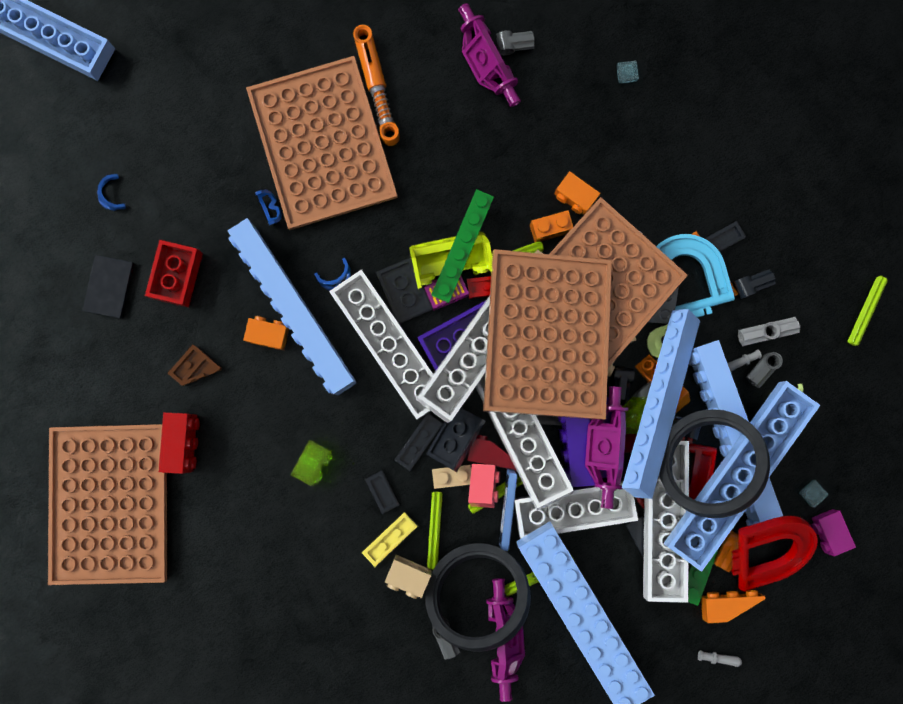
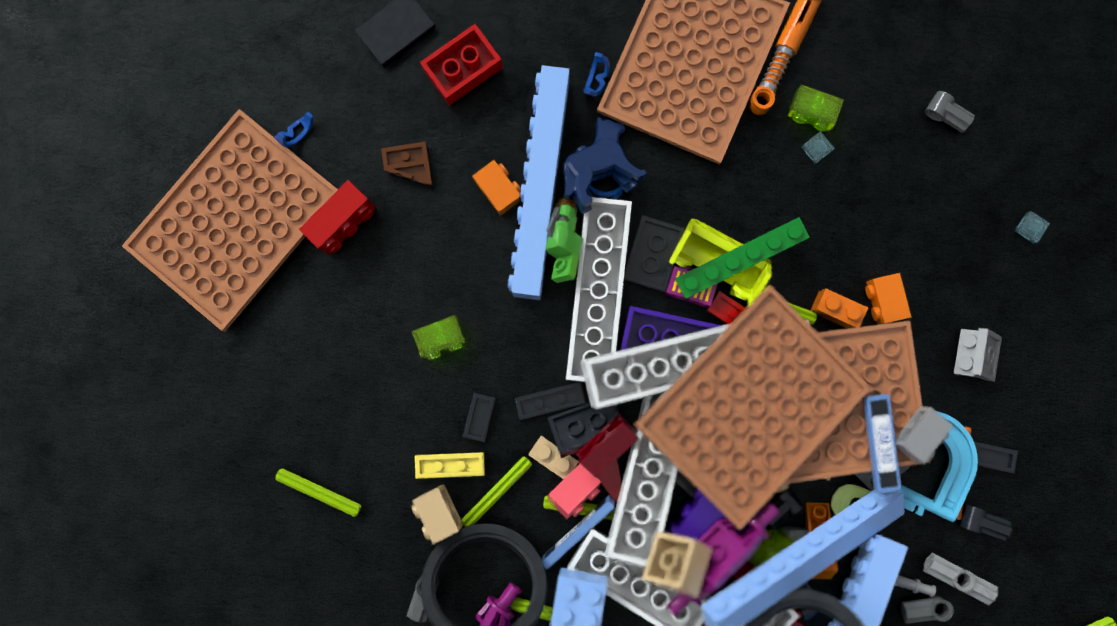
camera: 50 degrees right, 0 degrees up
magenta plate [458,3,521,107] -> none
none -> blue helmet [274,112,313,148]
none -> lime axle [275,469,361,517]
none -> bright green plate [546,199,583,283]
none -> dark blue animal [562,117,647,215]
none -> dark red piece [576,414,639,478]
none -> tan brick [642,532,712,598]
none -> clear neon green brick [787,85,844,131]
none -> clear light blue plate [802,131,835,164]
none -> tile [863,394,901,493]
none -> light grey brick [895,407,953,464]
none -> light grey bracket [954,328,1002,382]

